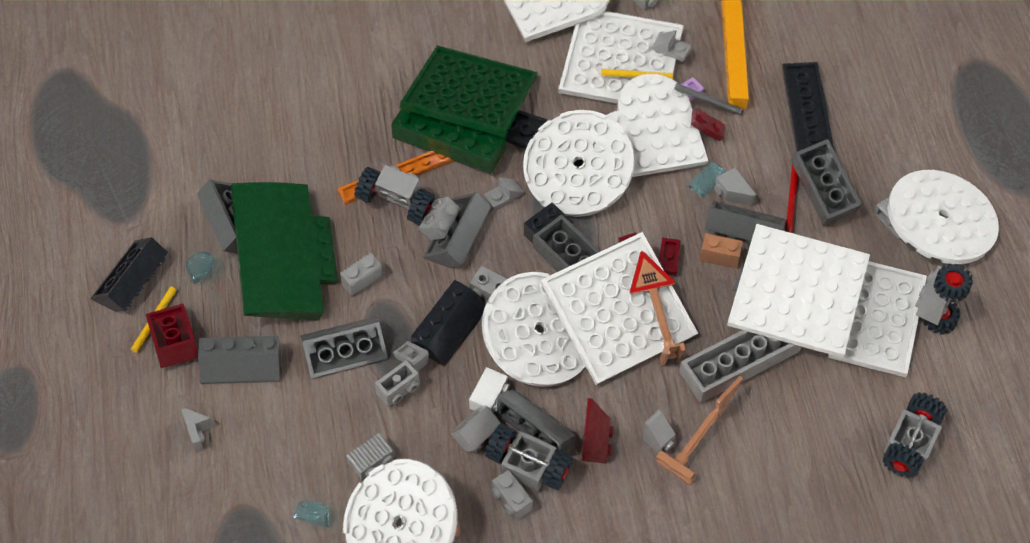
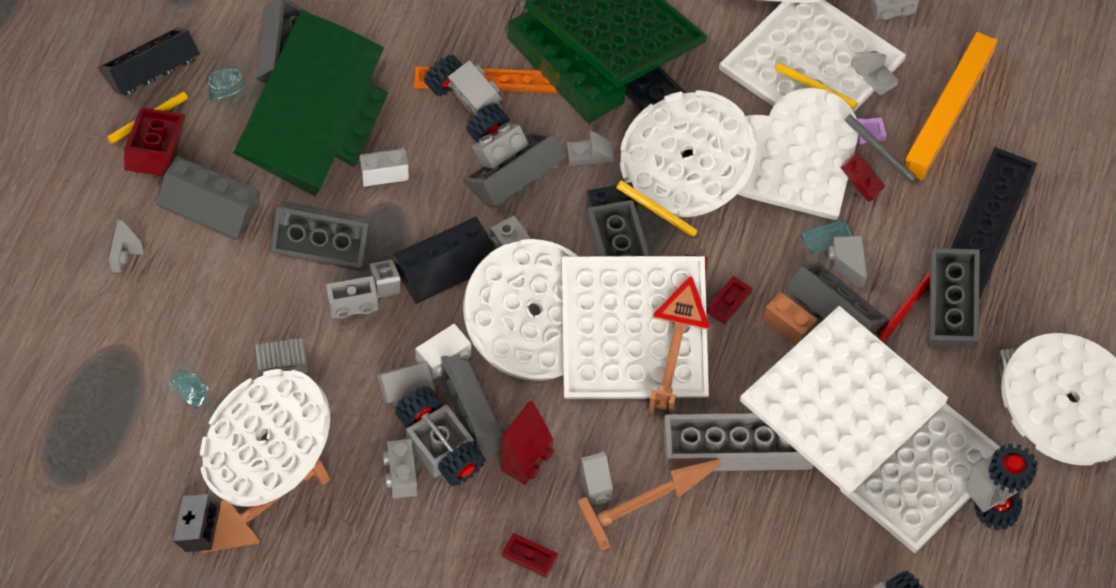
camera: 25 degrees right, 0 degrees up
none -> dark red plate [502,533,558,578]
none -> yellow bar [616,180,697,238]

